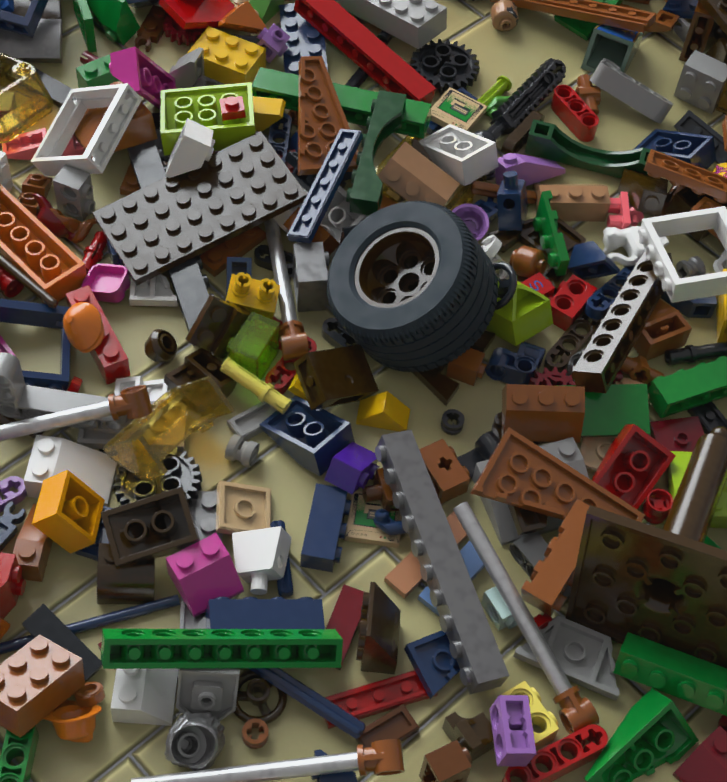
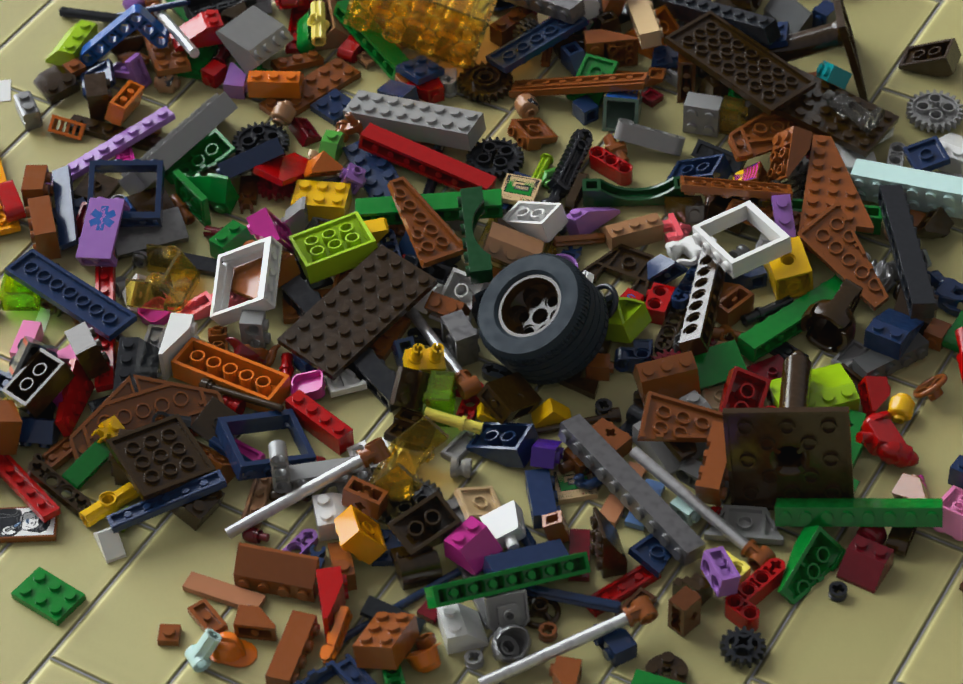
camera: 10 degrees left, 10 degrees down
orange hat [63,302,104,353] -> none
dark brown cone [145,329,177,362] -> none
white slope [165,118,215,178] -> none
red plate [219,96,246,121] -> none
dark blue tile [287,129,363,244] -> none
dark blue torso [497,171,528,231] -> none
dark orange head [510,245,547,278] -> none
green wing [533,190,570,277] -> none
none -> dark orange pin [170,193,195,225]
none -> dark orange brick [342,475,389,520]
none -> light grey bush [464,649,484,670]
none -> dark orange plate [507,117,558,151]
none -> dark brown piece [535,407,622,435]
none -> dark orange brick [542,510,570,543]
none -> dark blue brick [572,95,599,126]
none -> dark red tile [642,88,664,108]

